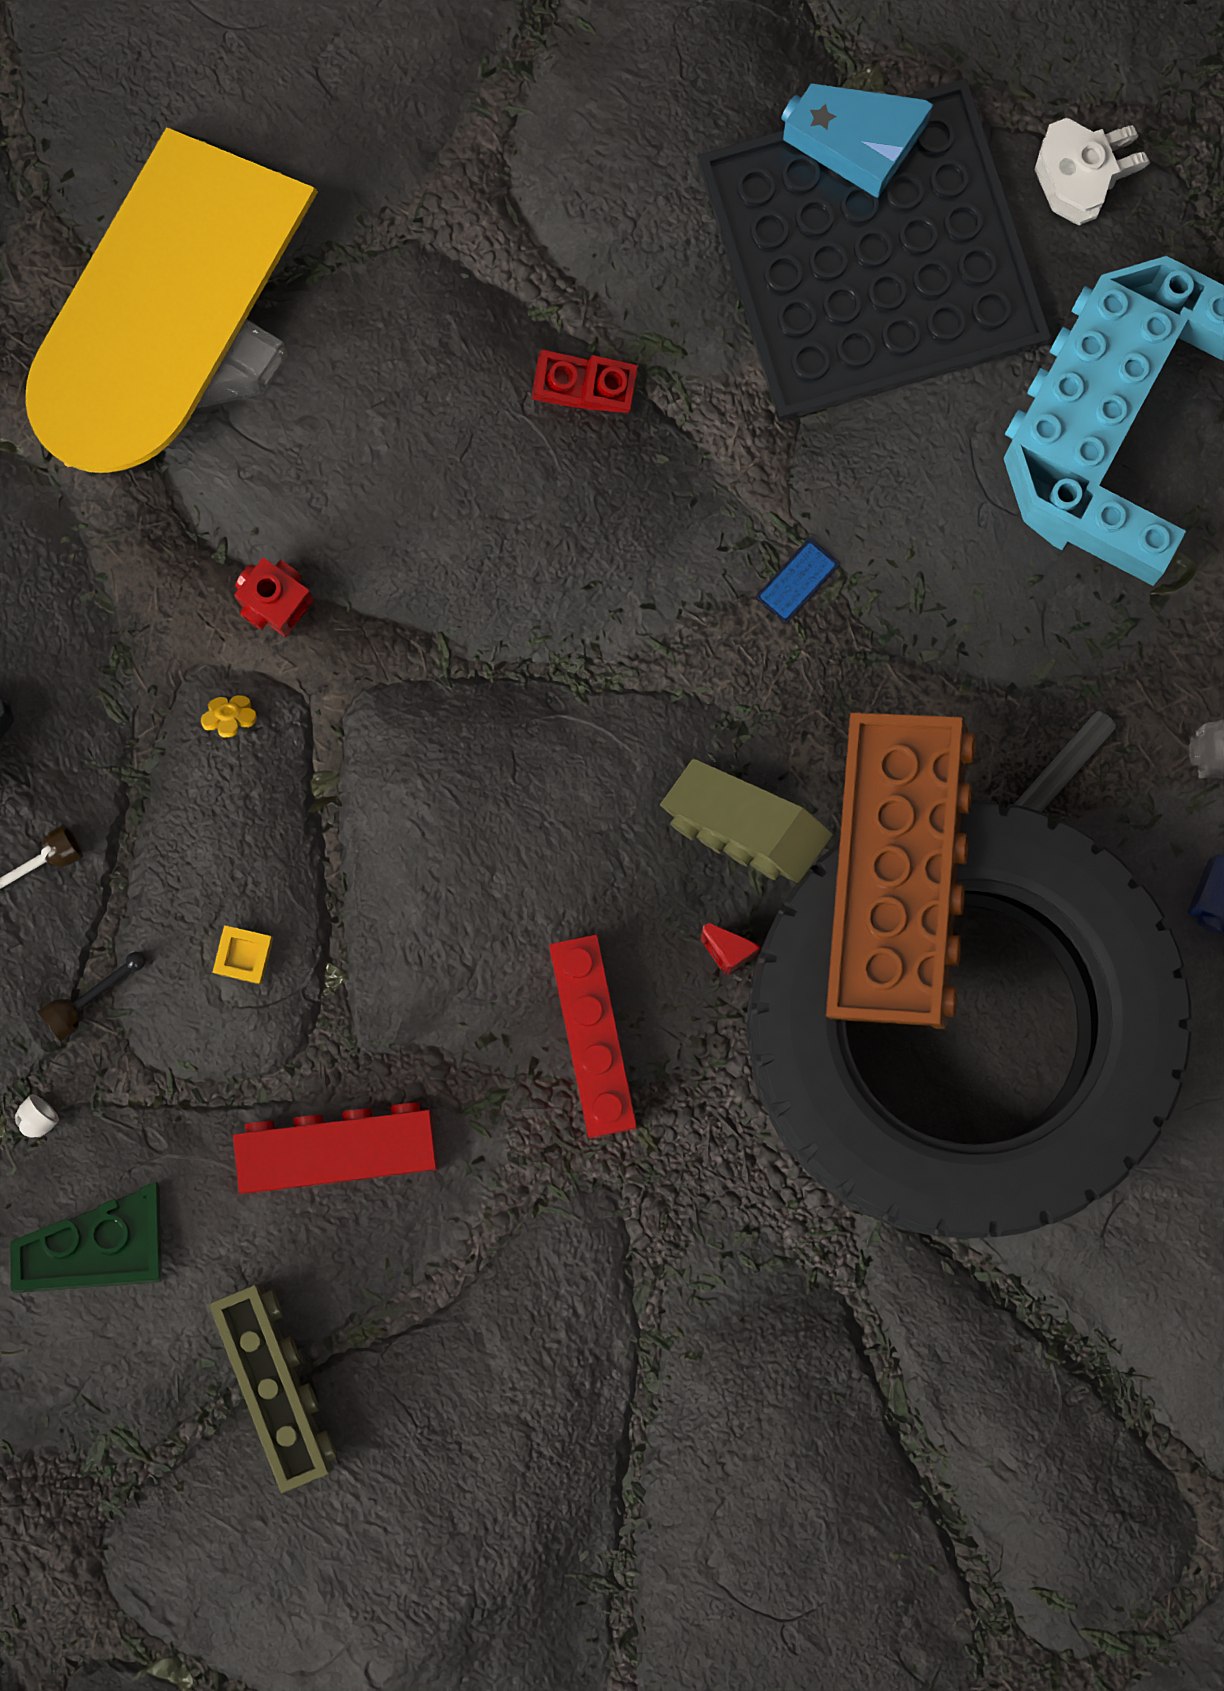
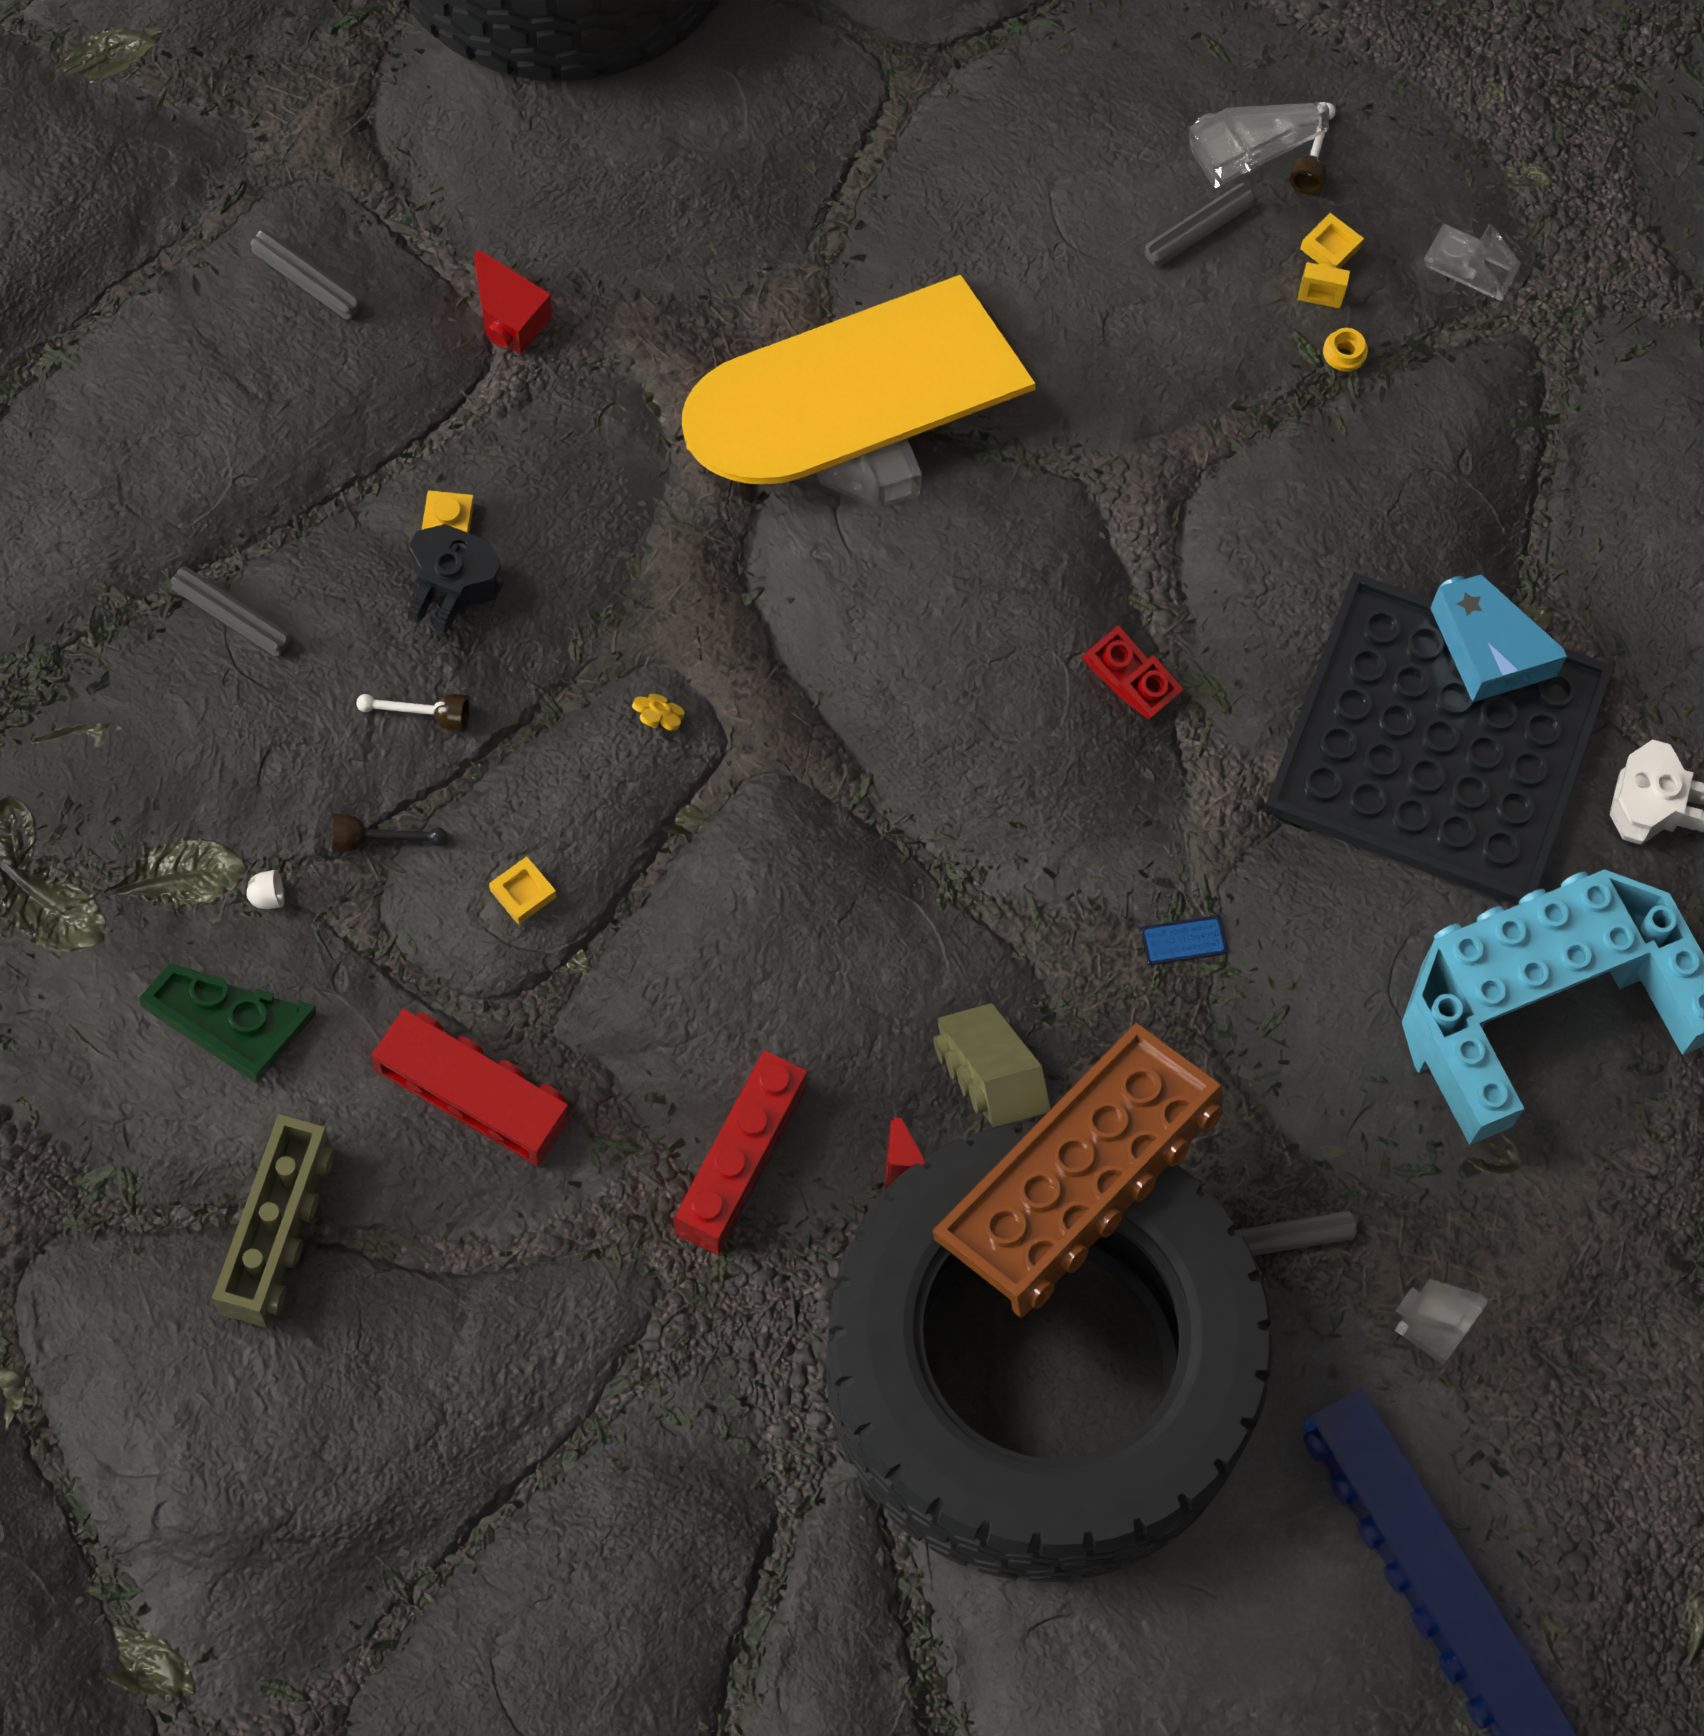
camera: 30 degrees right, 15 degrees down
red brick [234,557,314,638] -> none

